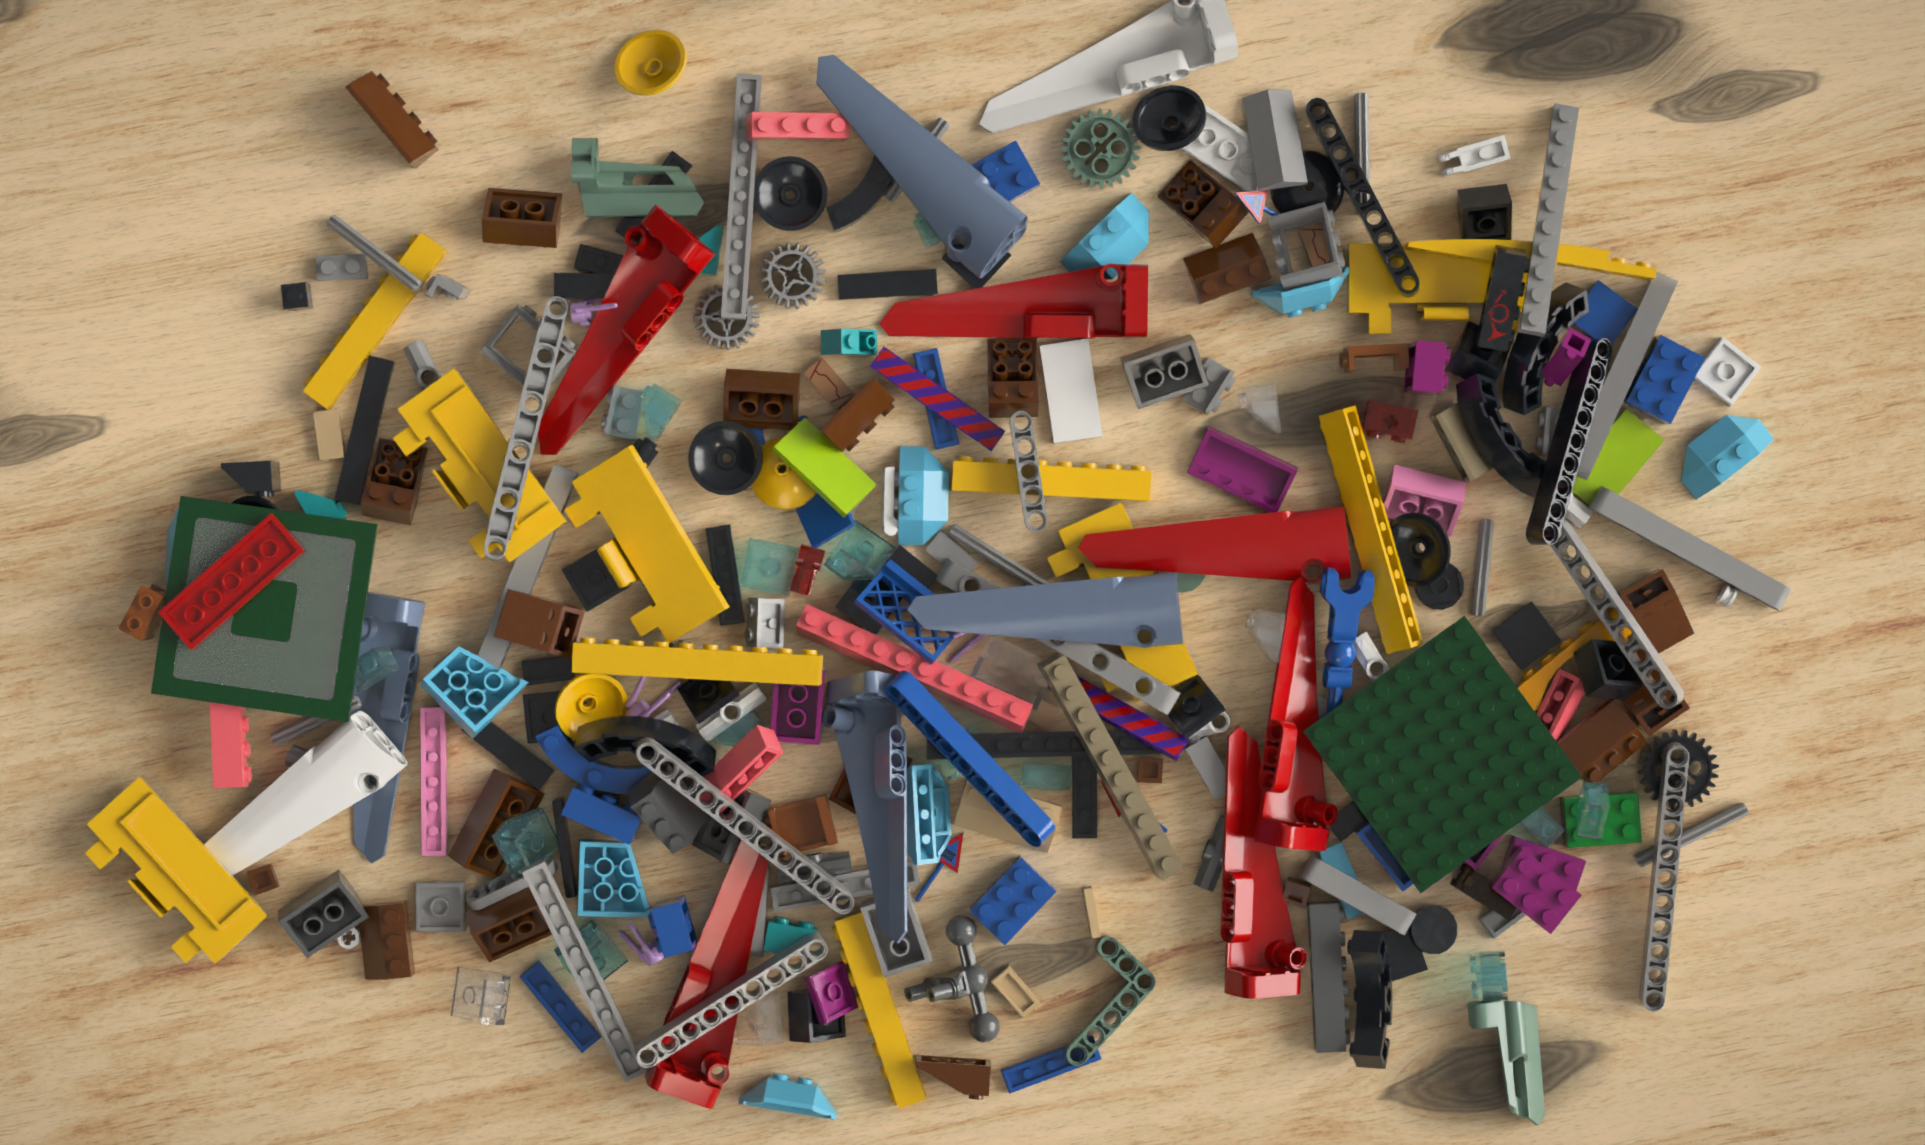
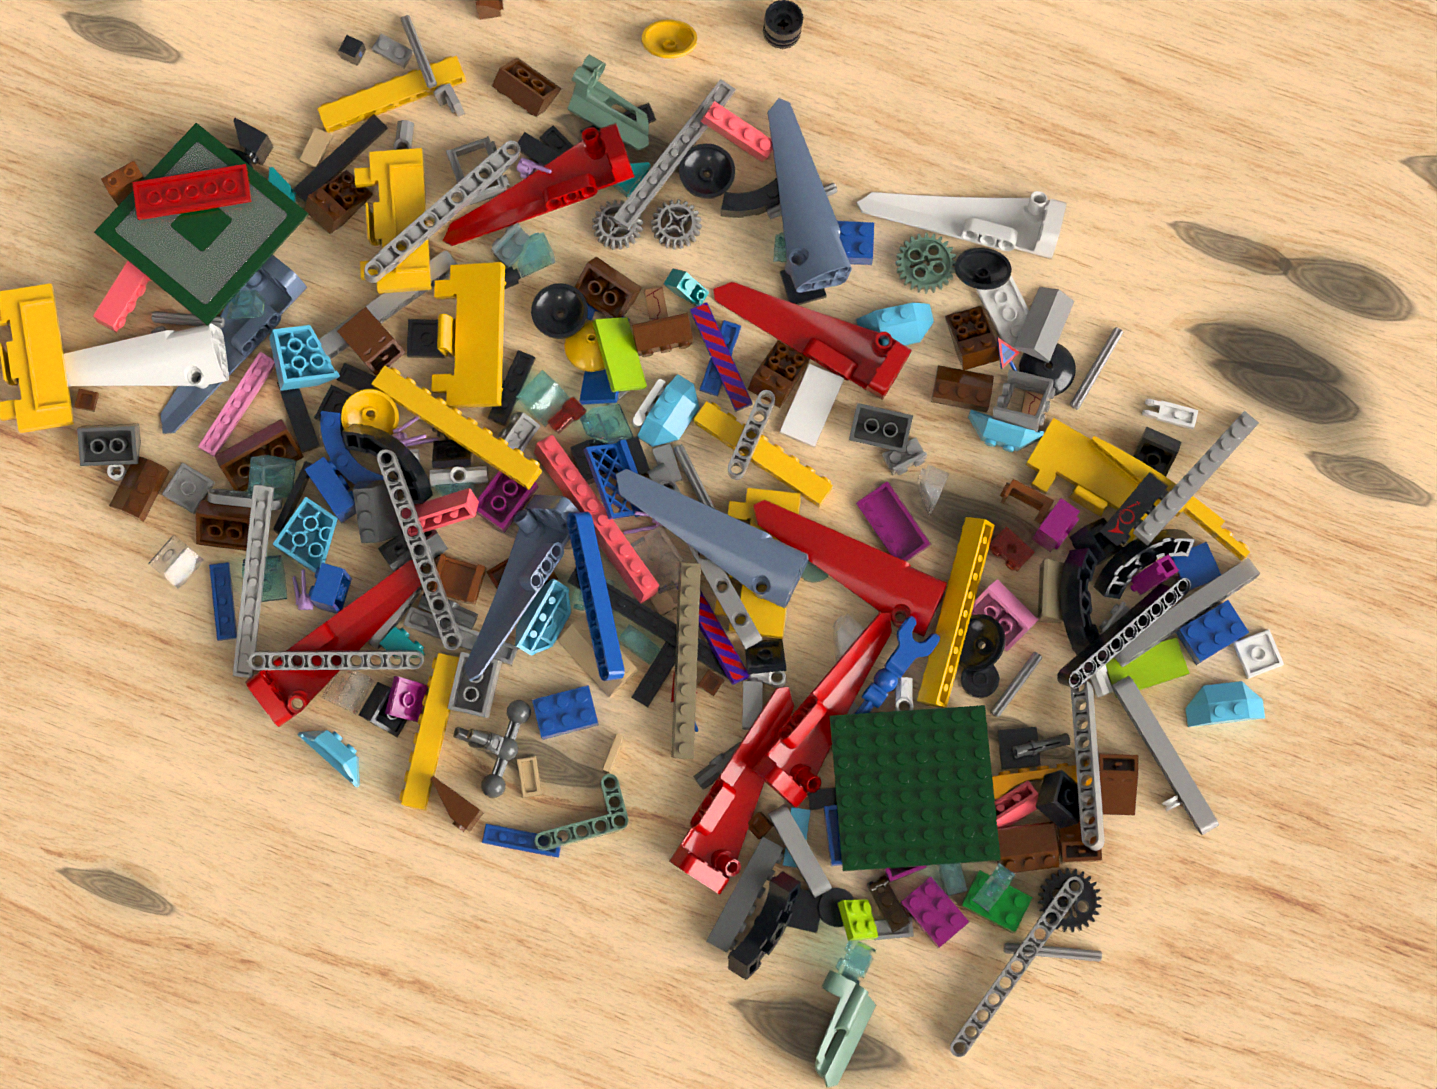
camera: 30 degrees right, 10 degrees down
black tile [838,269,938,300] -> none
piece [915,832,964,902] -> none
black beam [1306,98,1420,298] -> none
magenta brick [1488,846,1582,934] -> none
none -> lime plate [838,900,879,941]
none -> dark grey pin [1012,733,1070,758]

